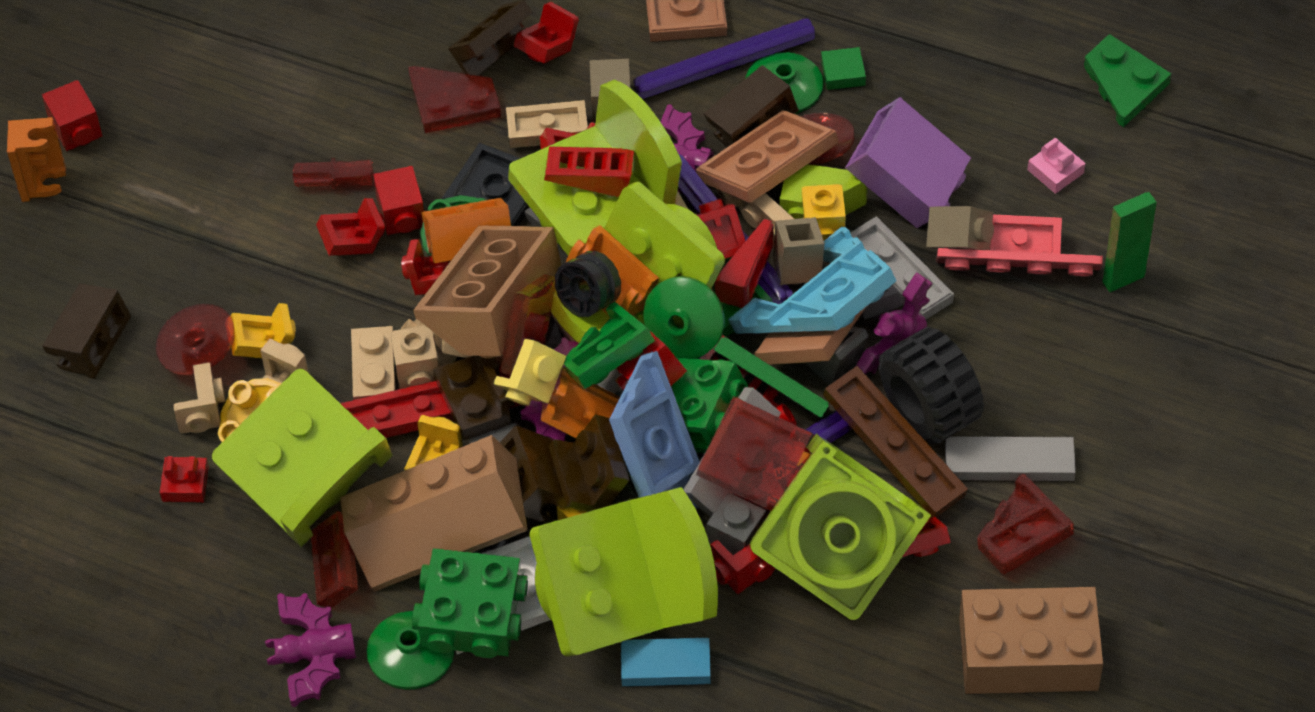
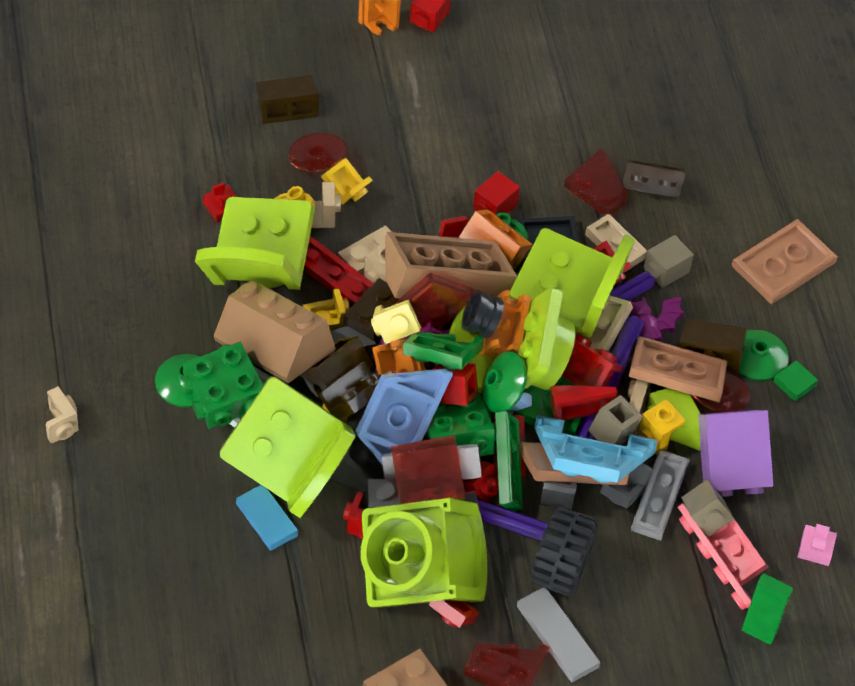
camera: 50 degrees right, 0 degrees up
tan bracket [173,363,226,433] -> none
magenta animal [265,593,356,707] -> none
clear red axle [293,158,373,189] -> none
clear red plate [311,511,358,608] -> none
red bracket [316,198,385,256] -> none
red bracket [514,2,579,63] -> none
red slope [544,146,634,197] -> none
dark purple axle [633,18,815,99] -> none
reddish brown plate [823,366,968,518] -> none
magenta animal [854,272,933,375] -> none

